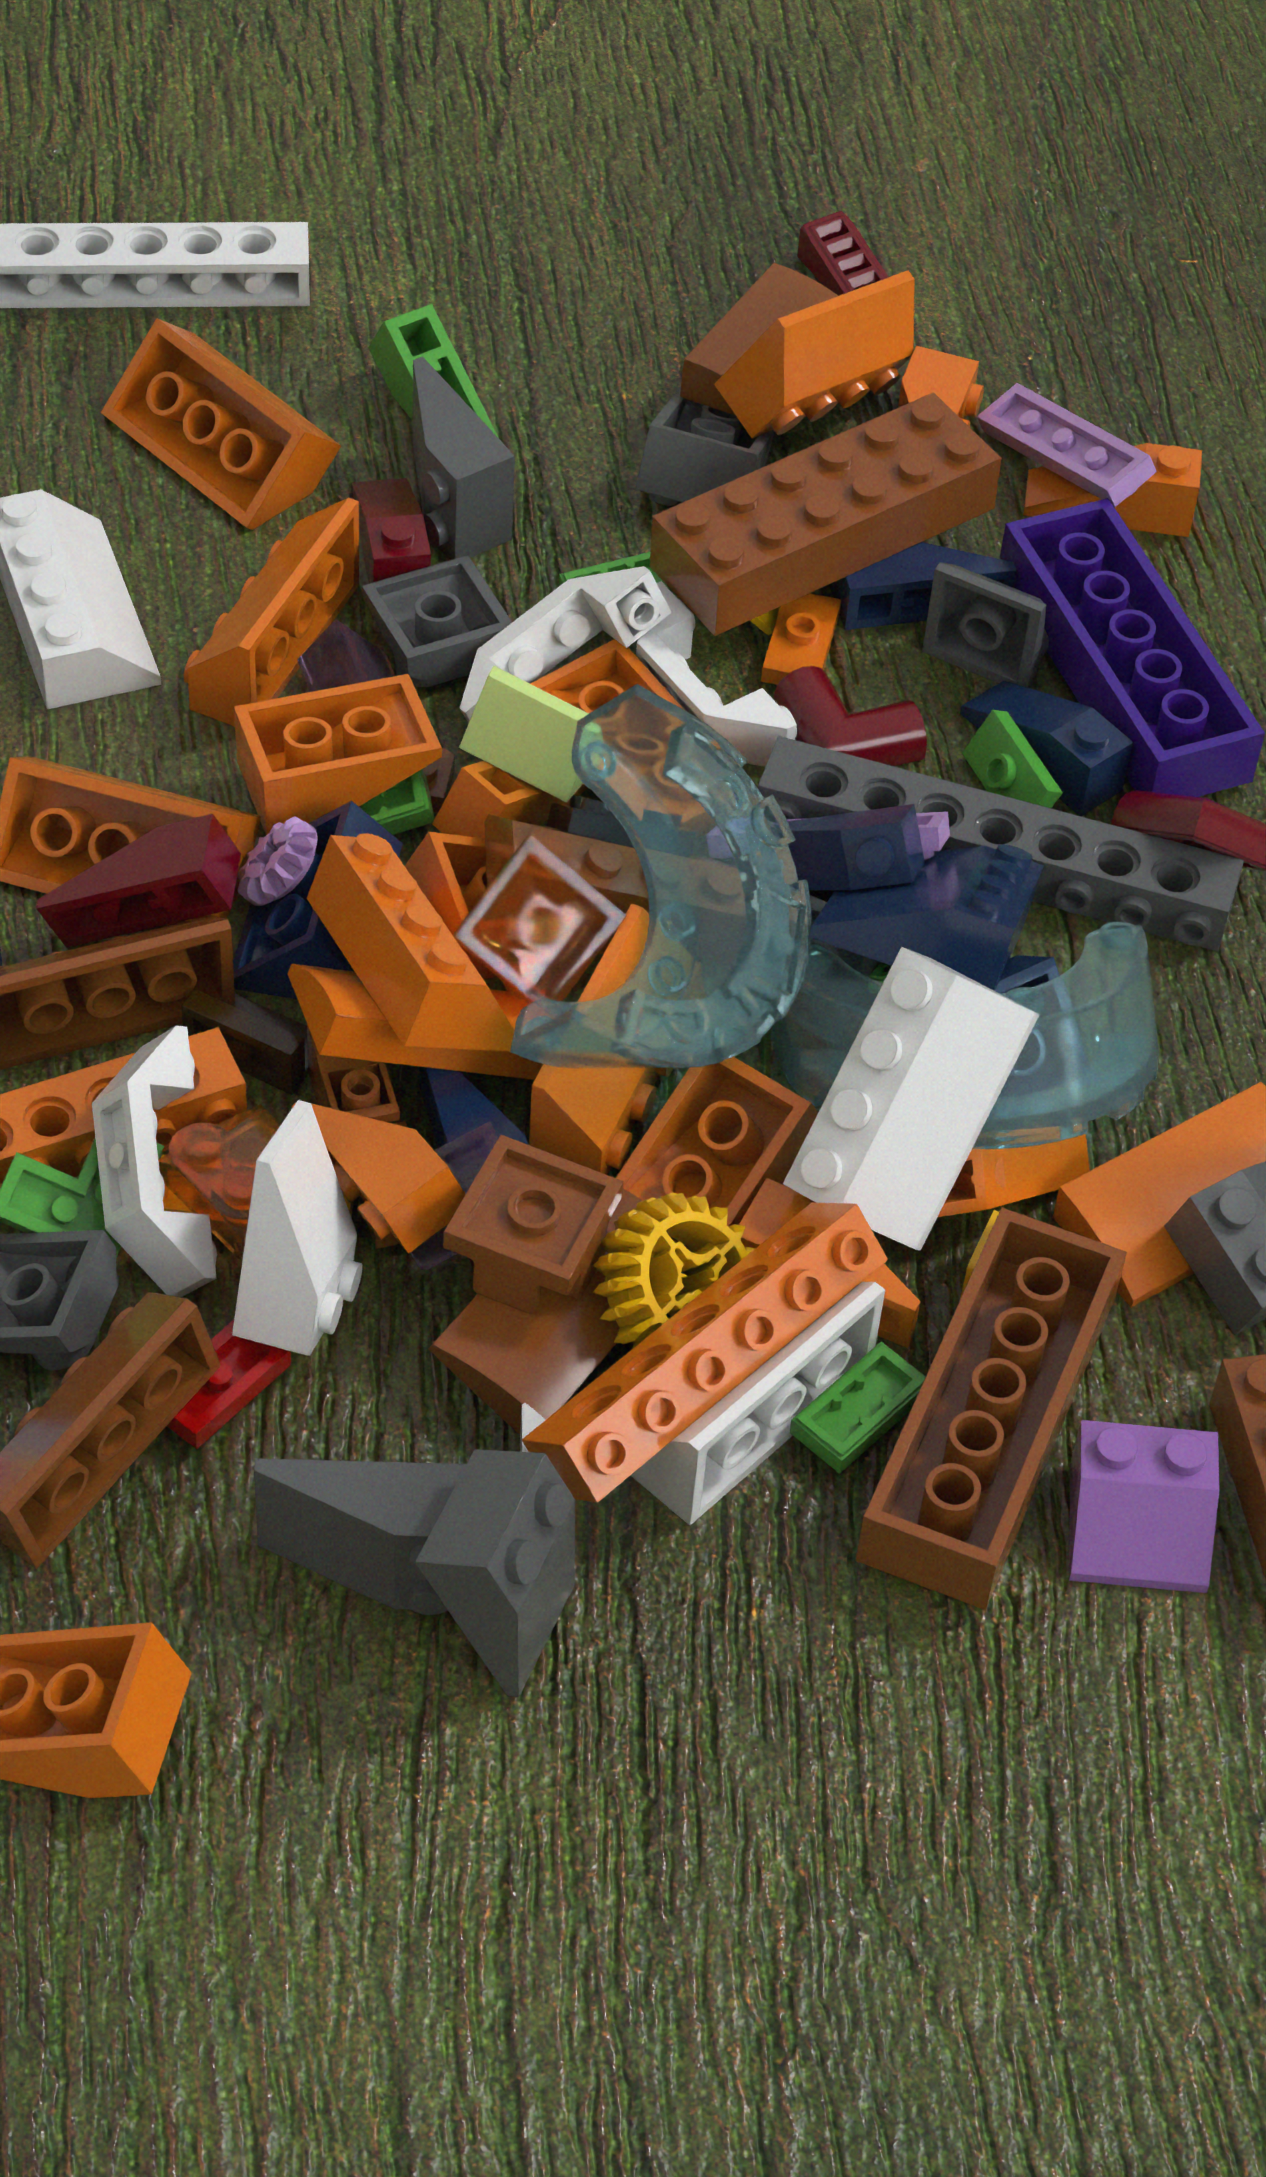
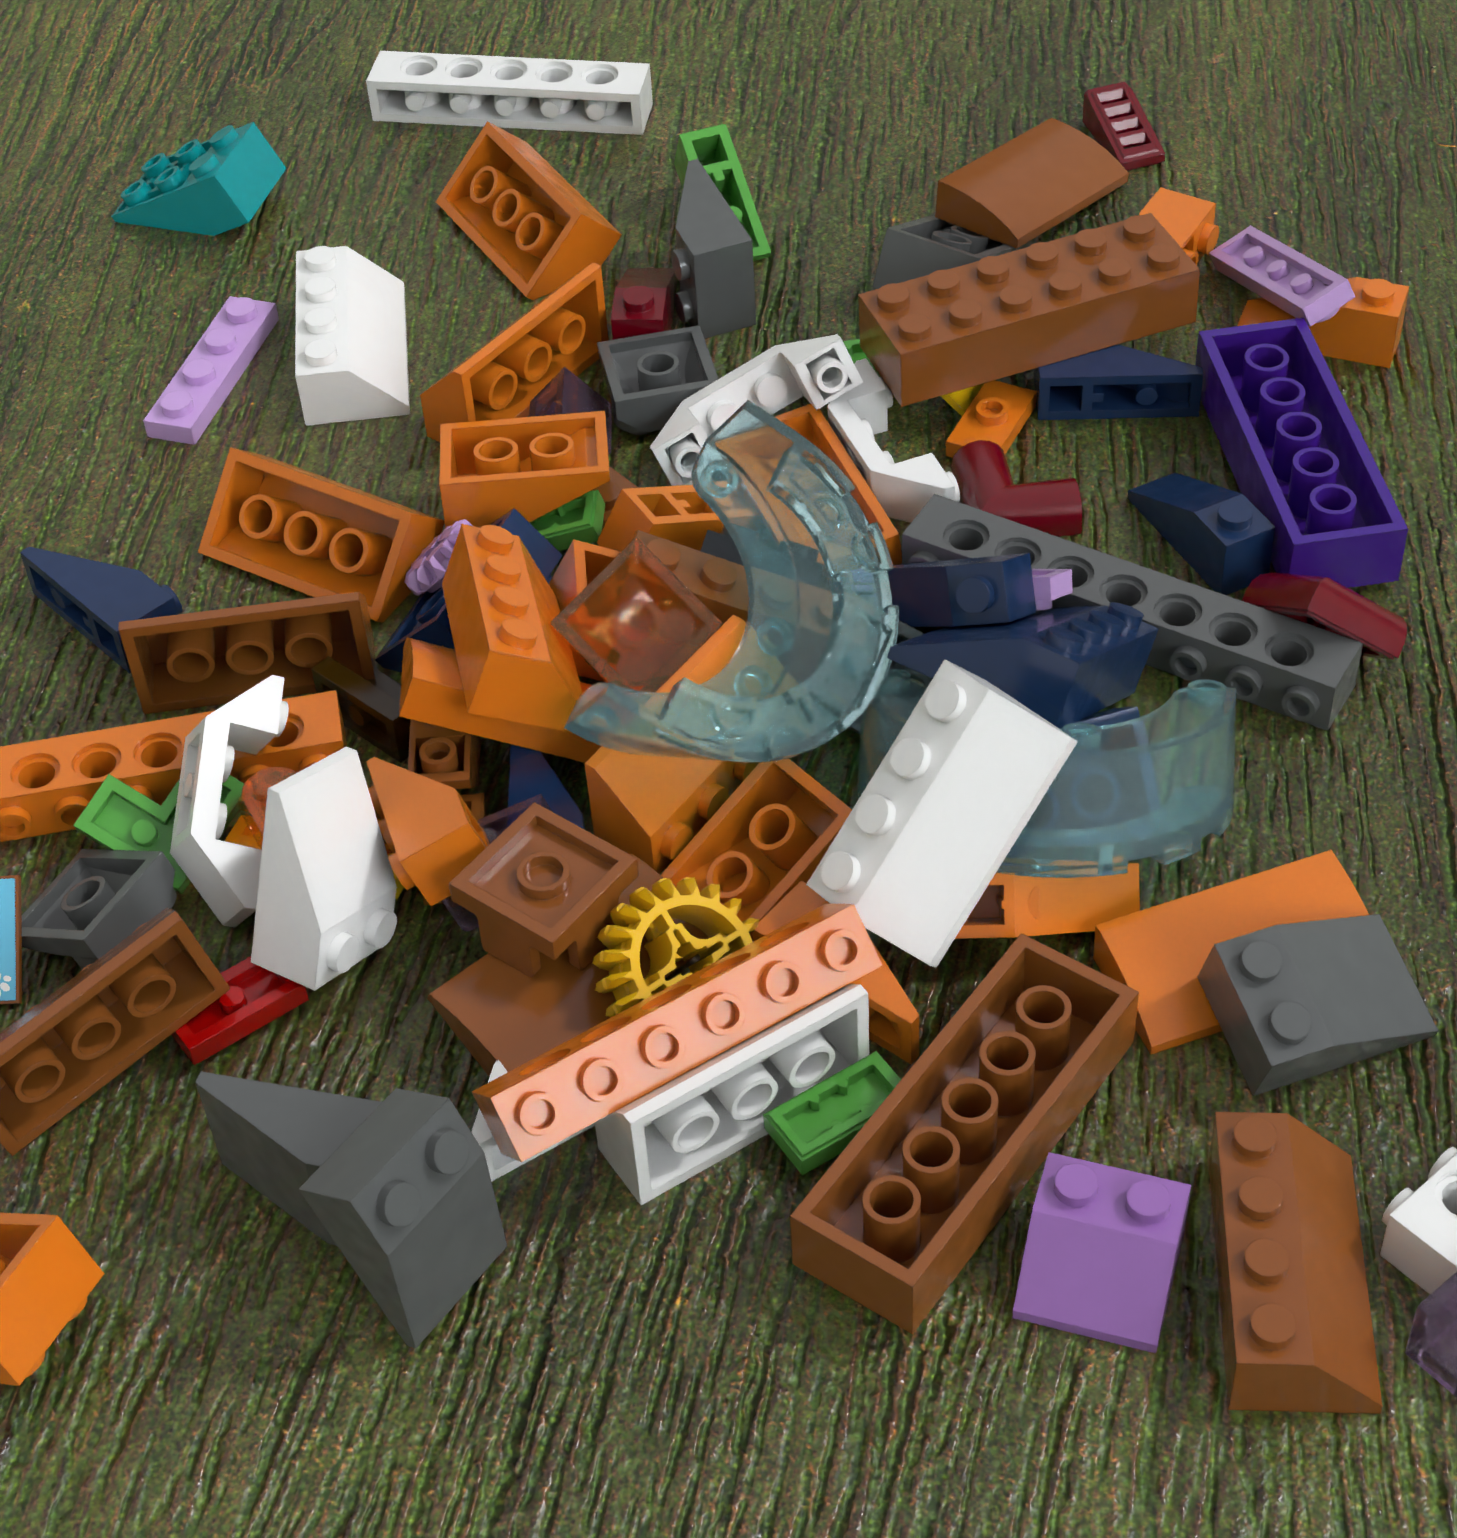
camera: 20 degrees right, 5 degrees down
dark red slope [36,814,241,948] -> none
yellowish green slope [459,666,603,802] -> none
orange slope [714,270,915,438] -> none
dark grey slope [922,562,1049,688] -> none
bright green plate [962,710,1063,808] -> none

